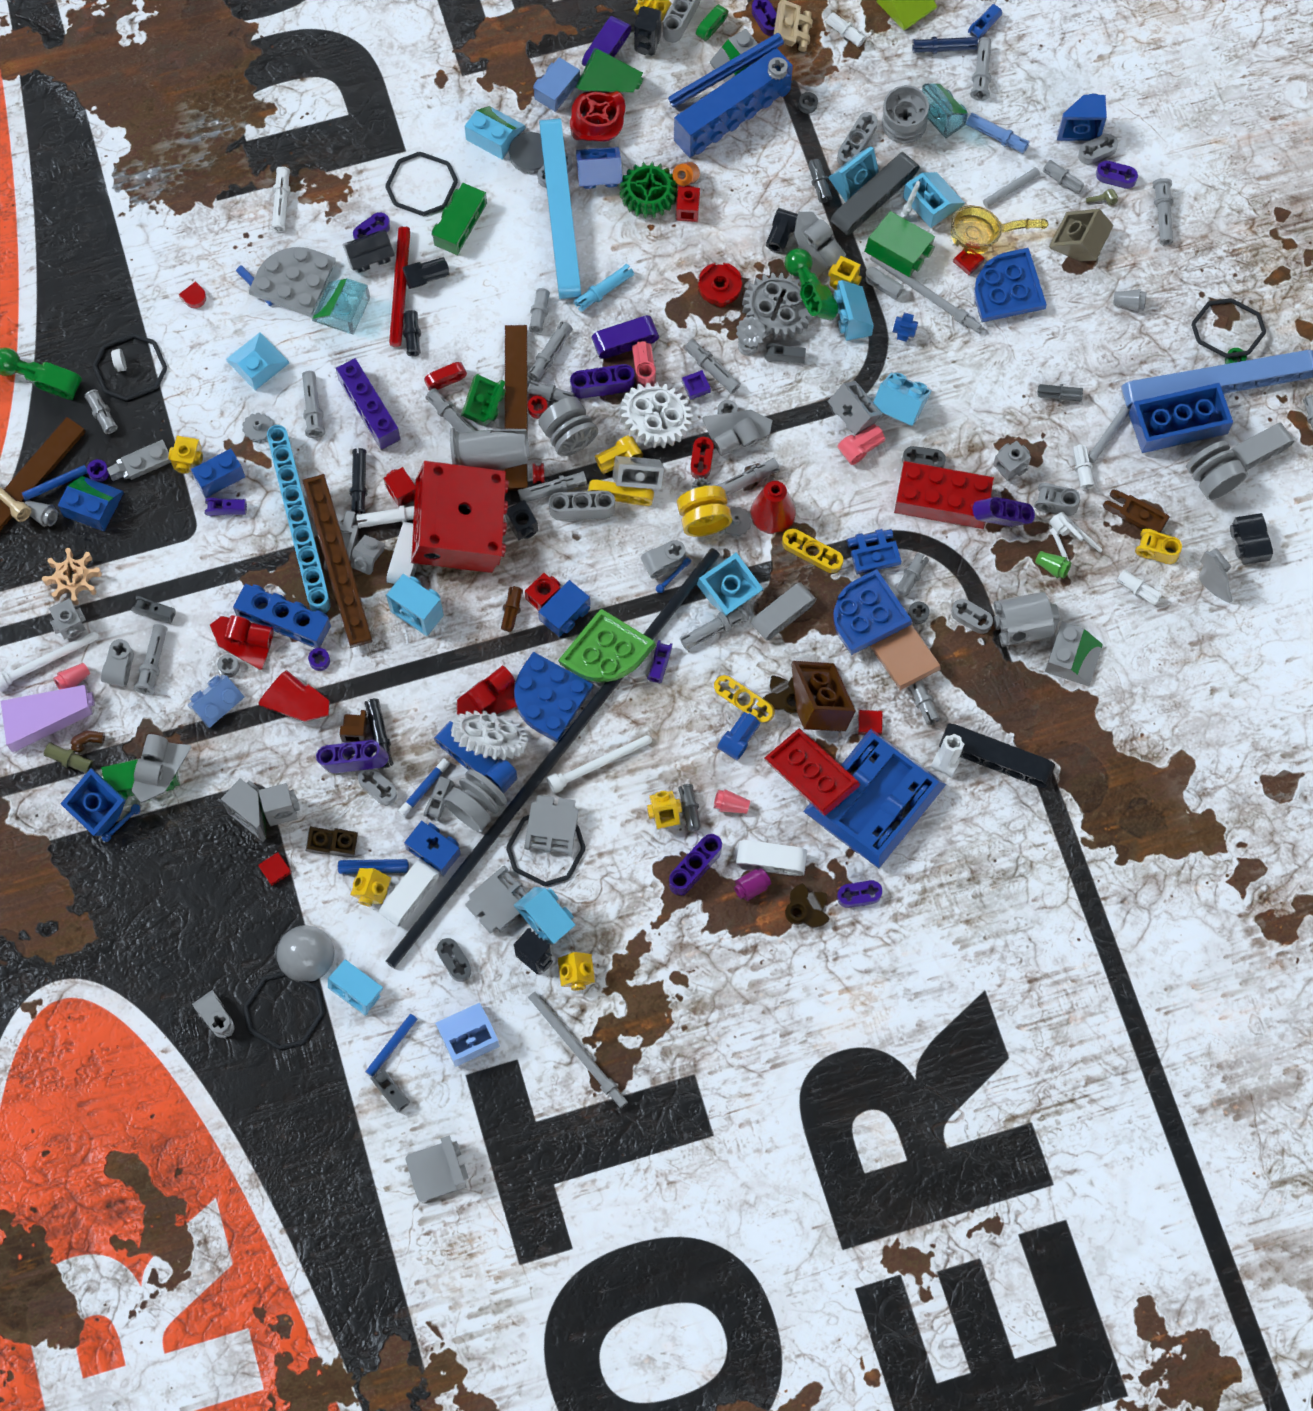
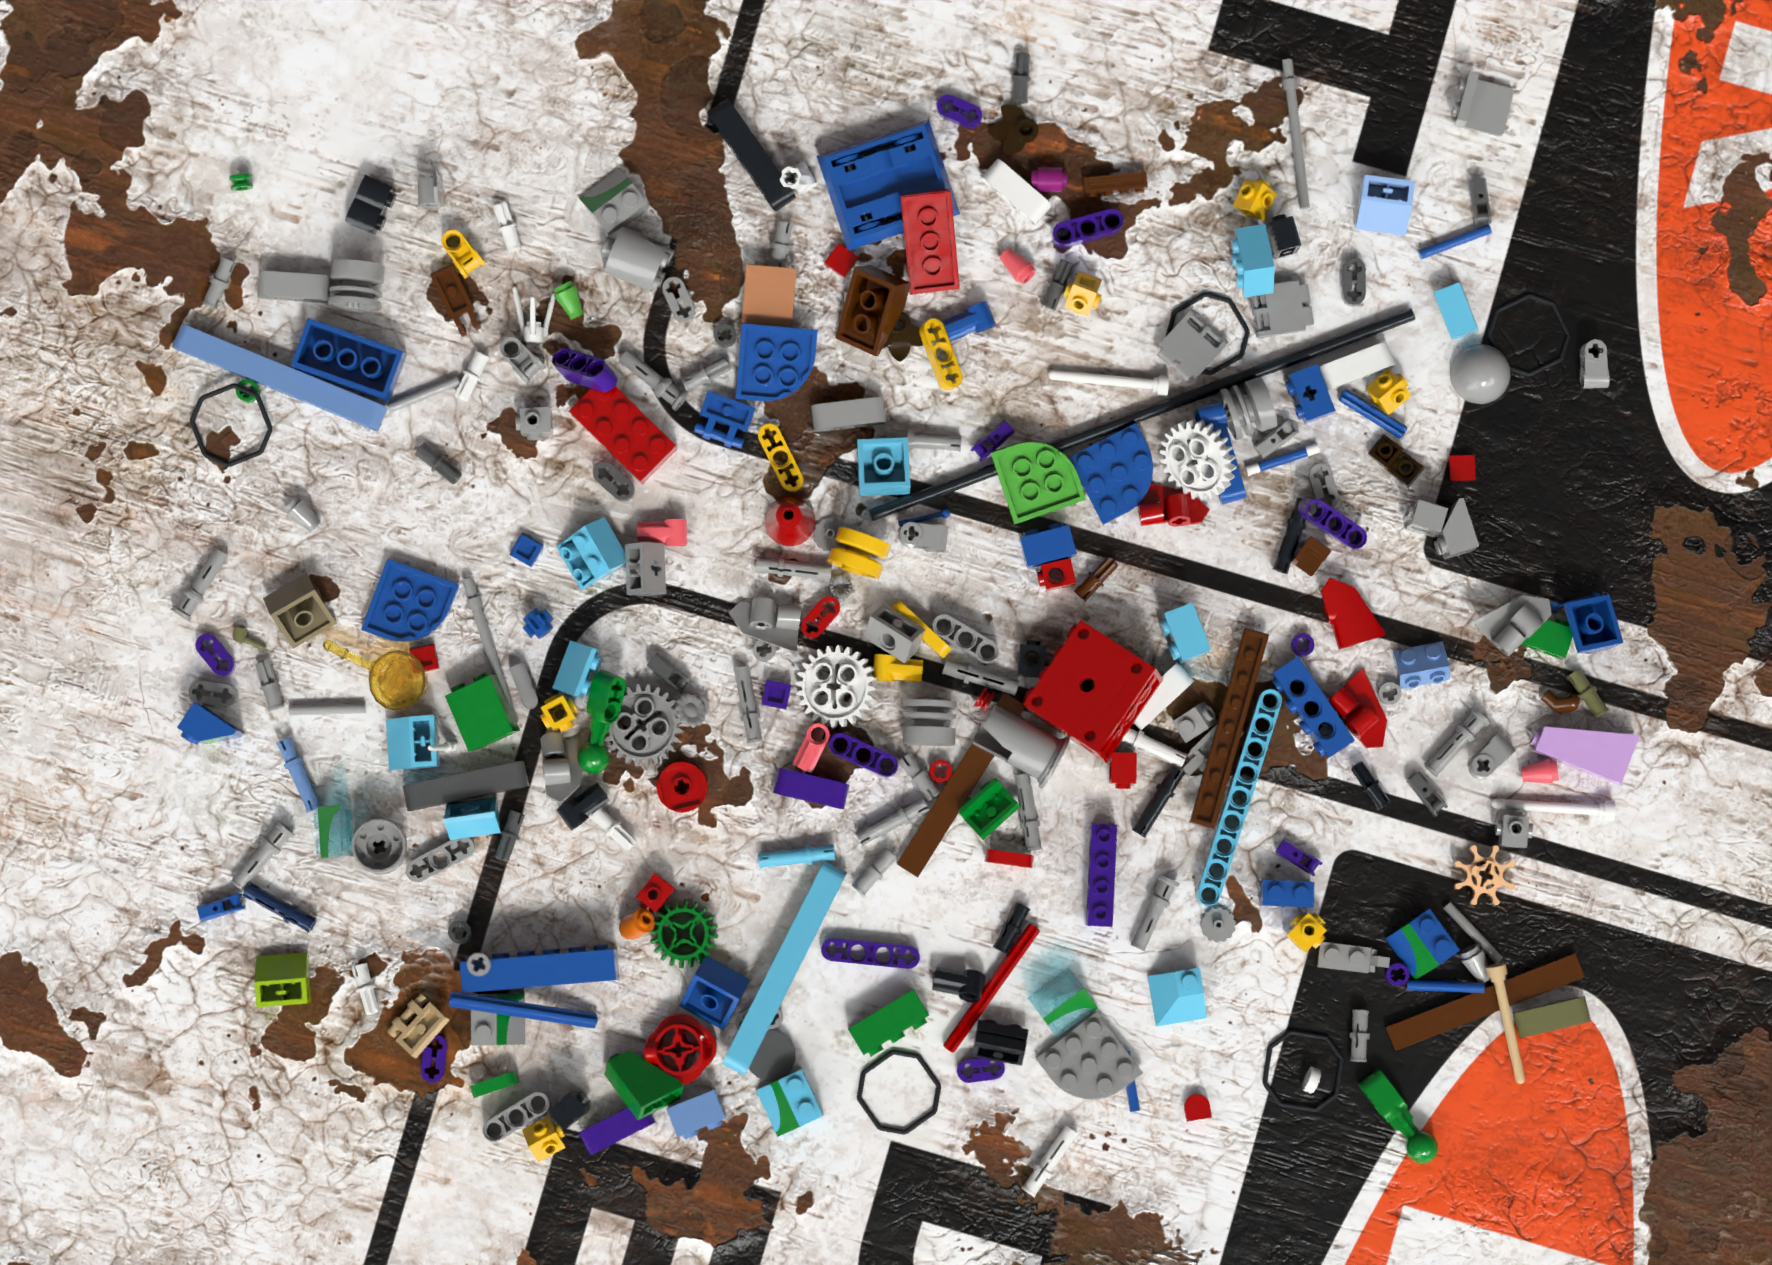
camera: 145 degrees left, 15 degrees up
none -> blue tile [509,533,544,568]
none -> white axle [590,807,636,851]
none -> light grey pin [619,350,689,411]
none -> dark purple beam [821,938,920,969]
none -> dark grey axle [1011,53,1031,104]
none -> reddish brown piece [1083,172,1148,198]
none -> black axle [1351,762,1391,810]
none -> light grey bar [1443,901,1503,964]

